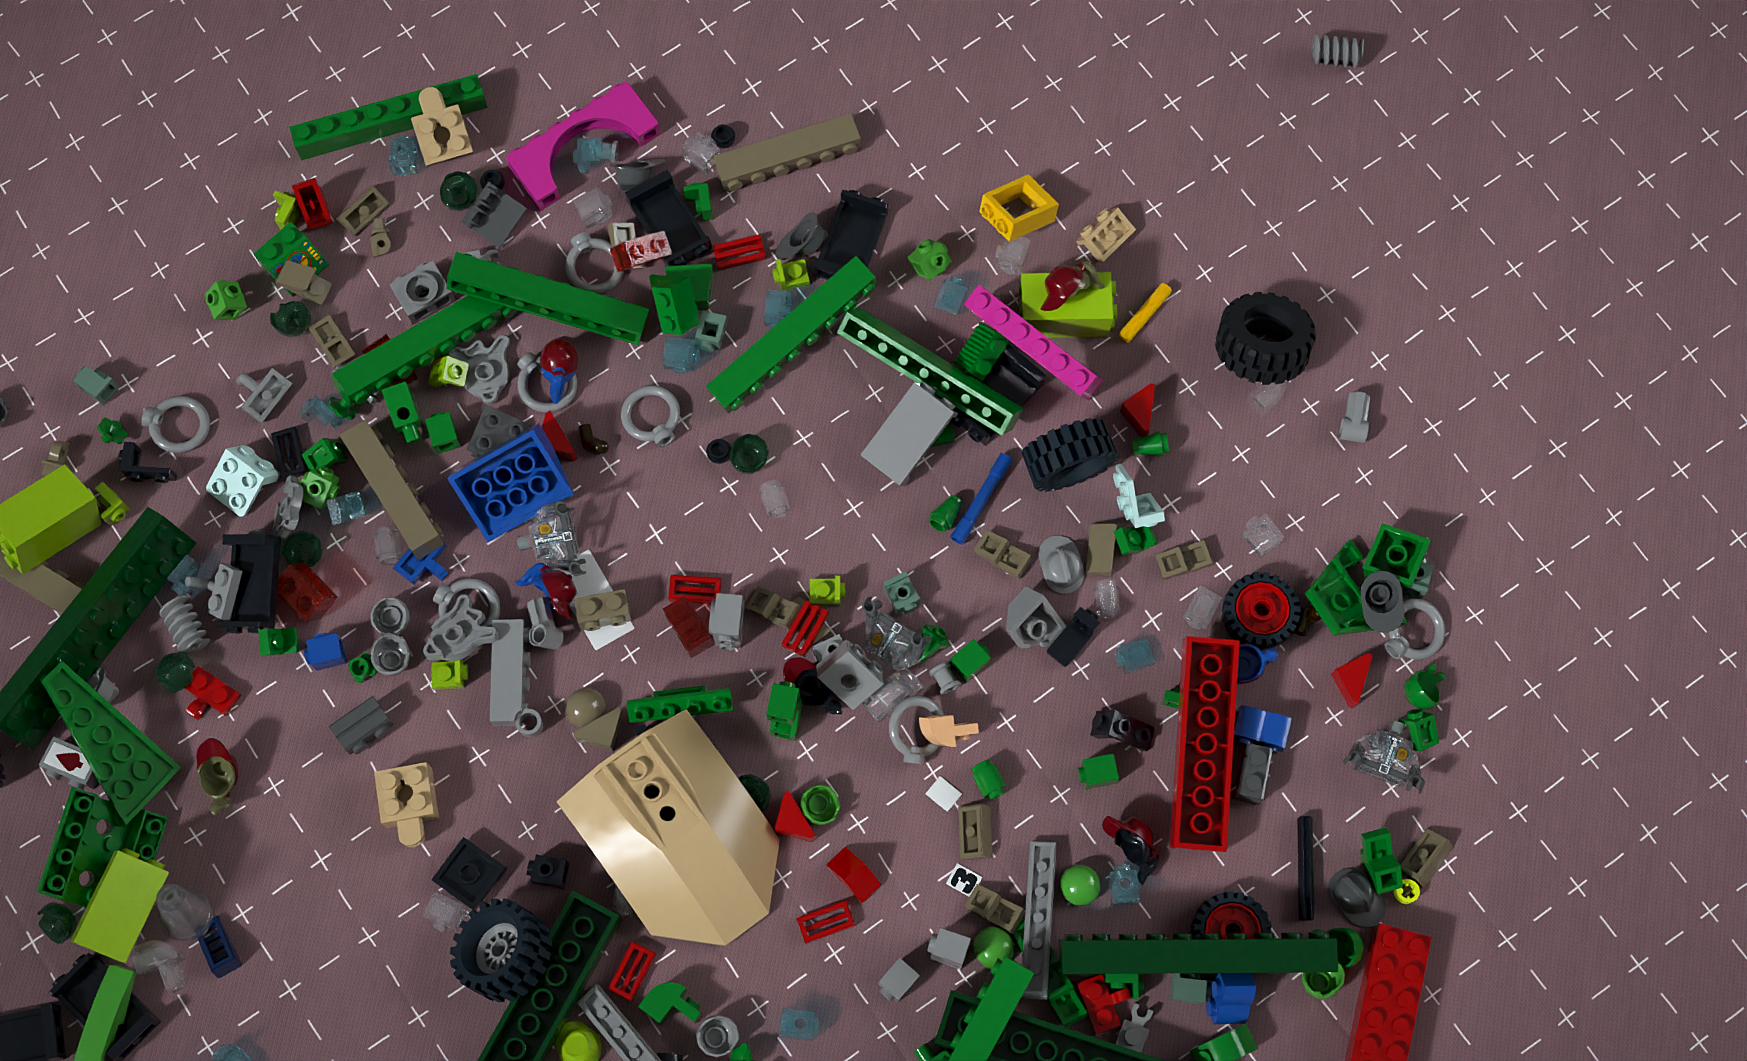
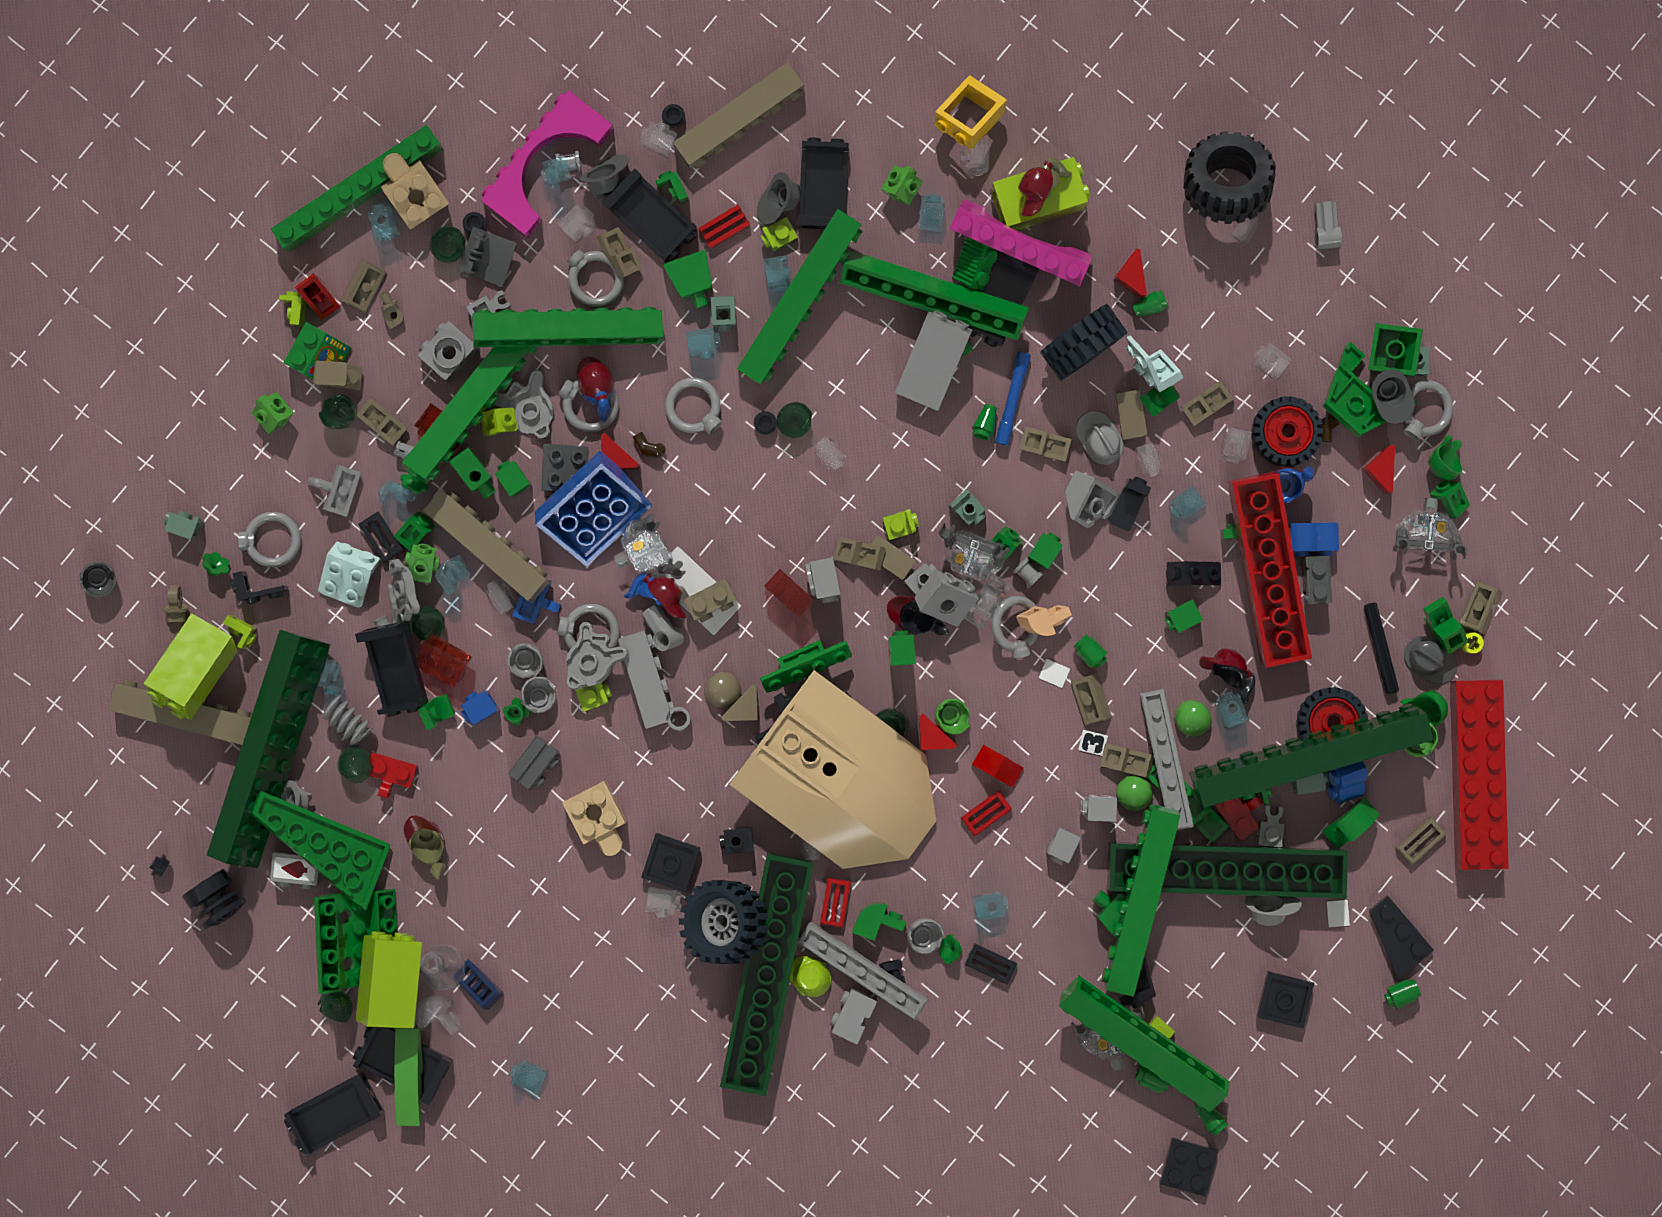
camera: 15 degrees left, 15 degrees up
light grey plate [185,563,243,620] -> none
clear red brick [610,231,672,272] -> none
green slope [649,274,700,335] -> none
red tile [668,575,722,604] -> none
red tile [781,600,829,657] -> none
tan bracket [1076,208,1136,263] -> none
yellow axle [1119,283,1172,343] -> none

